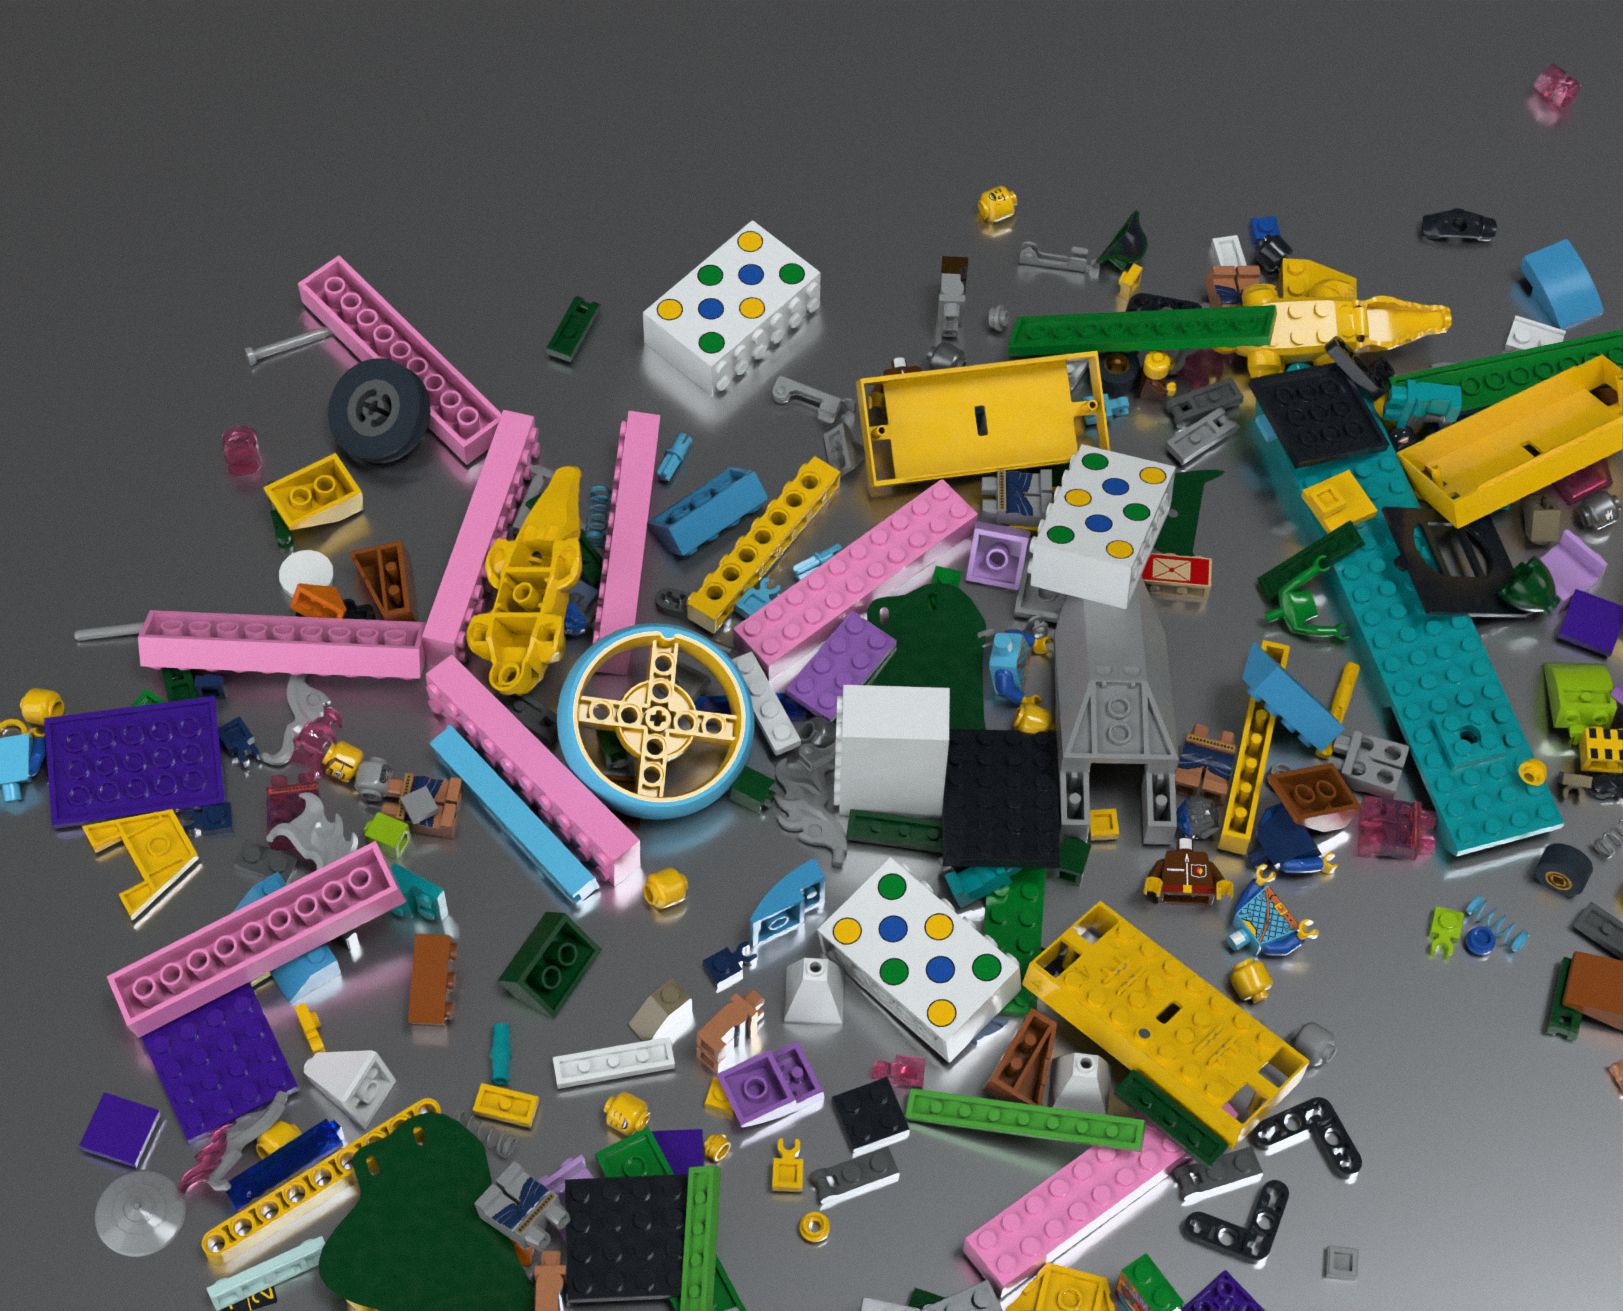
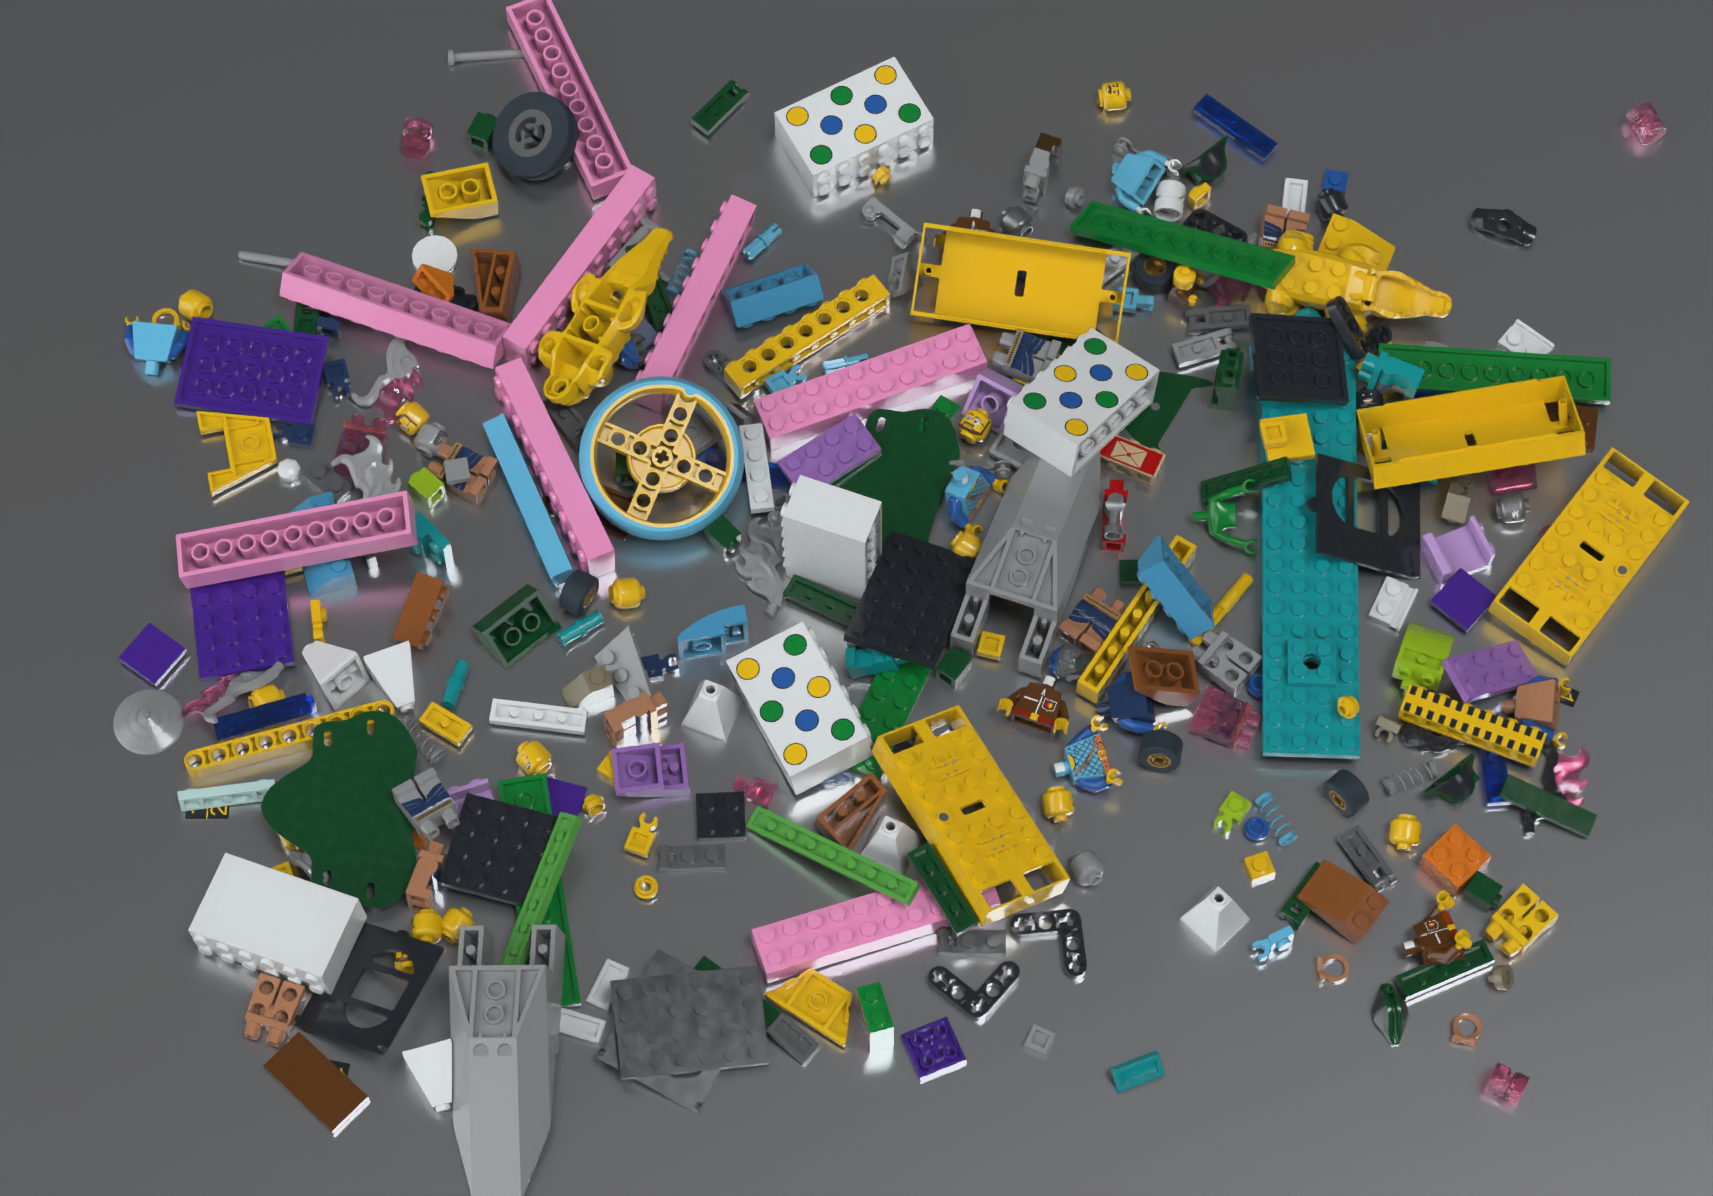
camera: 20 degrees right, 5 degrees up
dark green piece [1497,556,1561,615] -> none
dark azure slope [1519,239,1604,330] -> none
none -> white tile [277,458,301,483]
none -> white slope [363,640,415,713]
none -> dark green brick [466,112,497,152]
none -> teal pin [556,610,605,646]
none -> black wheel [559,569,599,616]
none -> light grey wing [595,626,654,701]
none -> yellow plate [871,164,891,185]
none -> yellow head [958,408,993,444]
none -> hips [1101,480,1128,552]
none -> medium azure torso [1111,150,1182,216]
none -> teal plate [1111,1051,1165,1092]
none -> dark green tile [1119,560,1143,585]
none -> black wheel [1138,730,1183,772]
none -> white wheel [1153,180,1186,222]
none -> white slope [1180,886,1250,952]
none -> clear blue plate [1192,93,1278,163]
none -> dark green hips [1210,348,1244,412]
none -> yellow plate [1243,851,1276,883]
none -> blue plate [1247,674,1262,697]
none -> medium azure plate [1252,925,1295,961]
none -> white plate [1368,576,1419,632]

